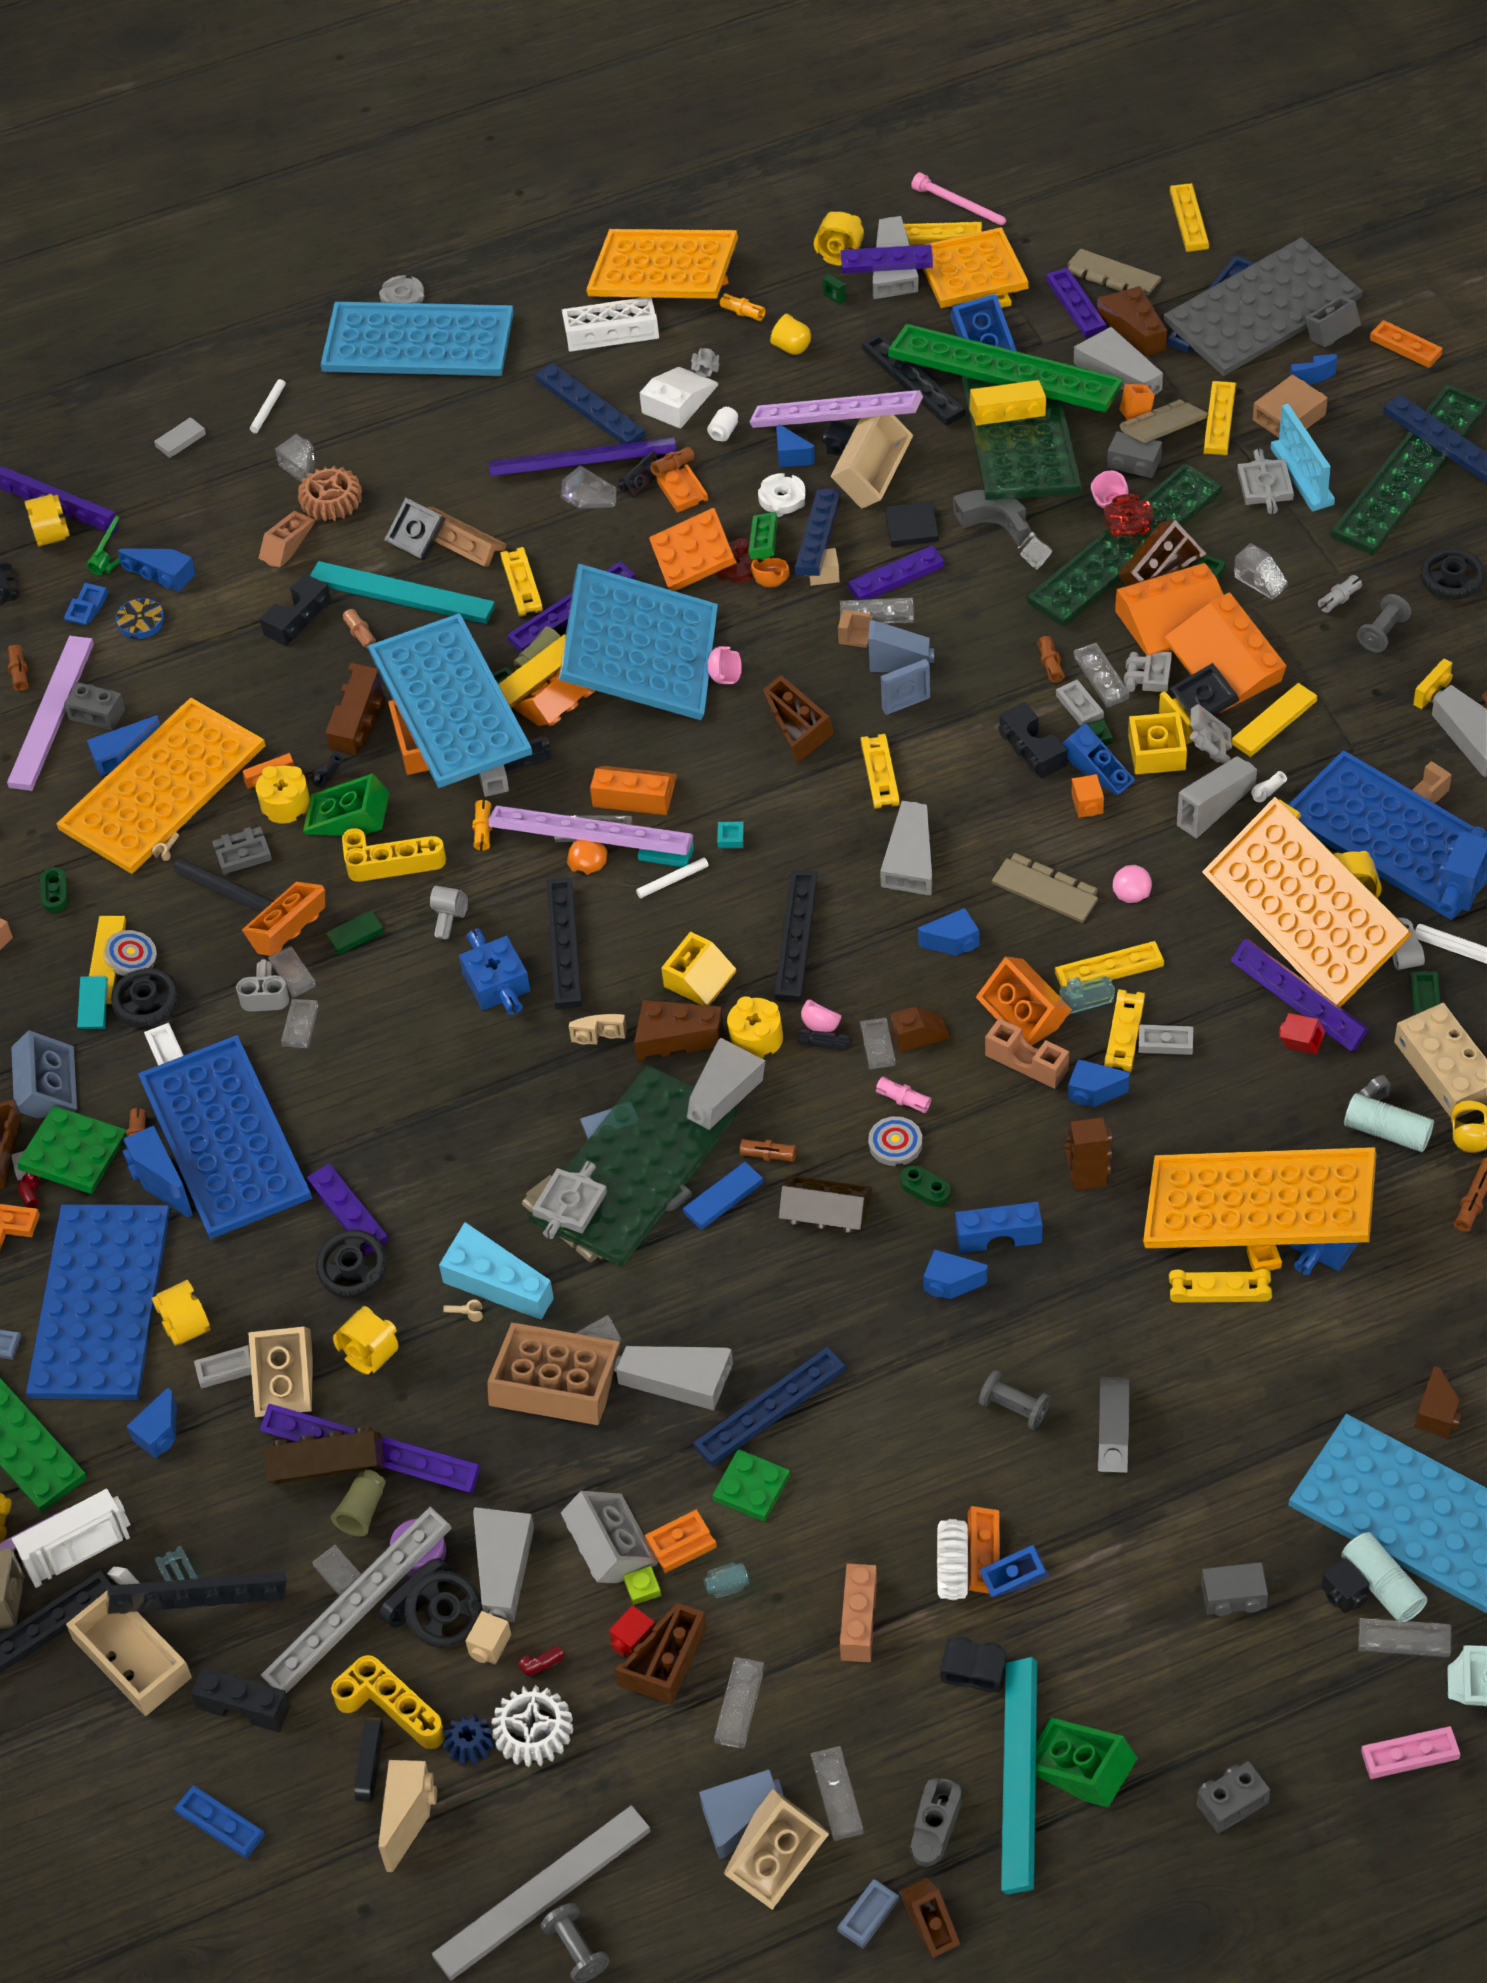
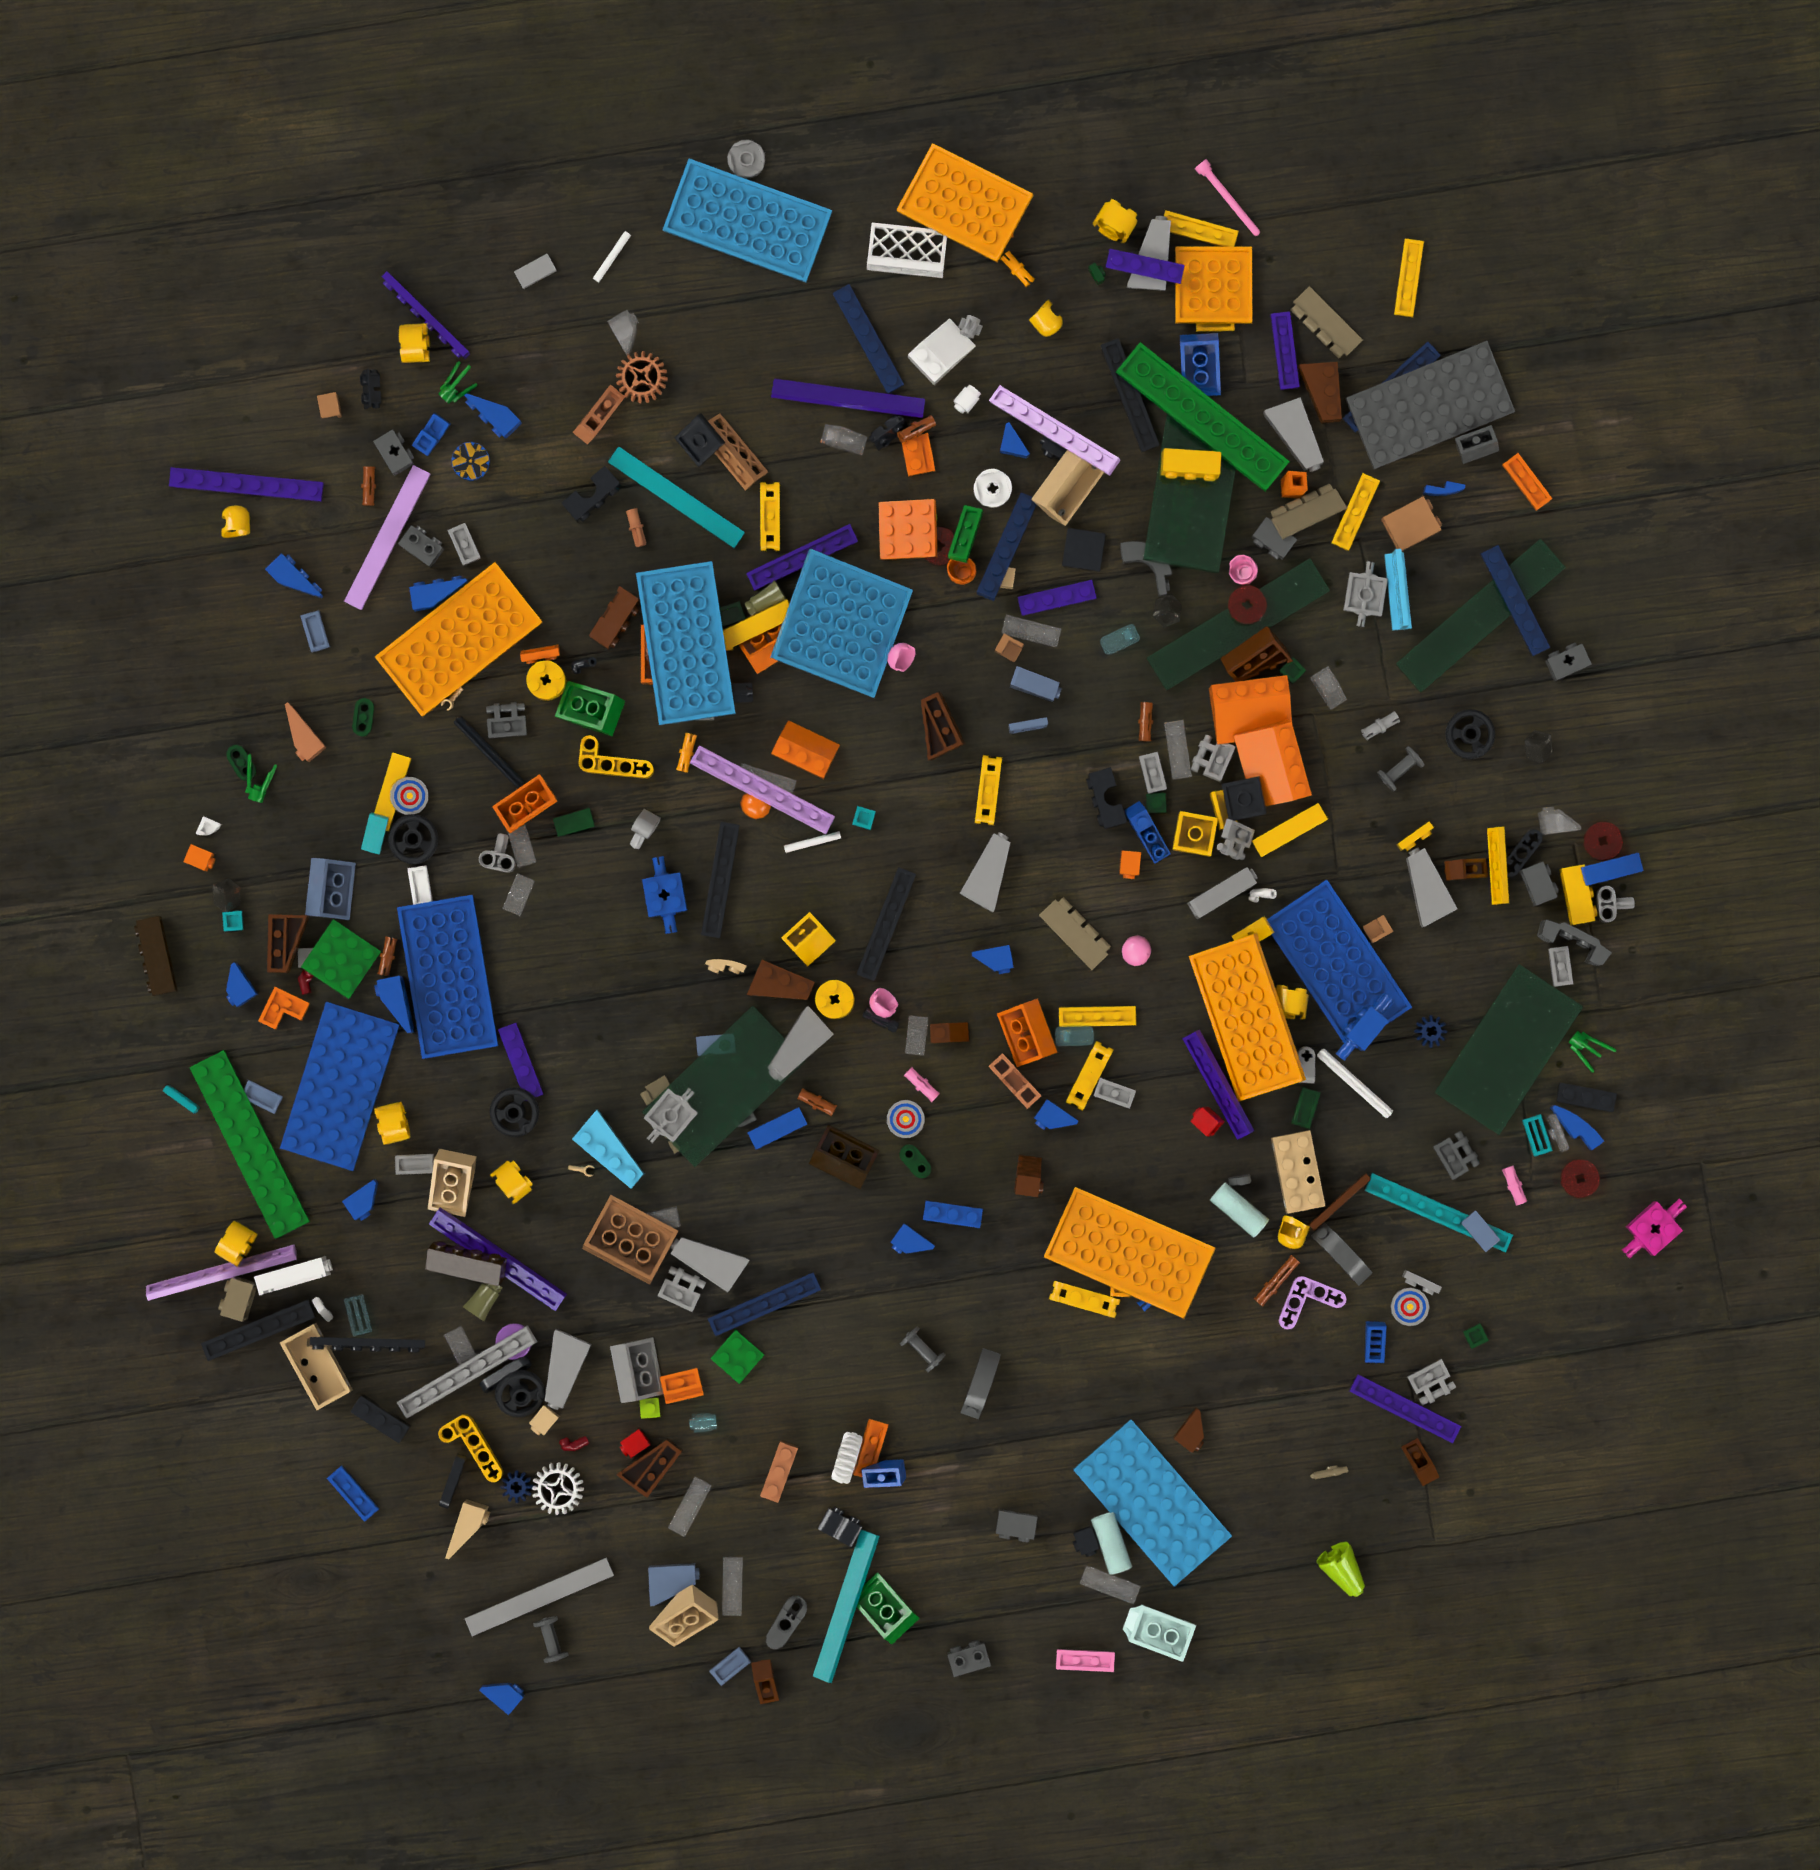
camera: 10 degrees right, 35 degrees up
none -> dark grey brick [373,429,414,476]
none -> light grey plate [448,523,481,566]
none -> light grey plate [658,1266,706,1312]
none -> clear light blue piece [1100,624,1140,655]

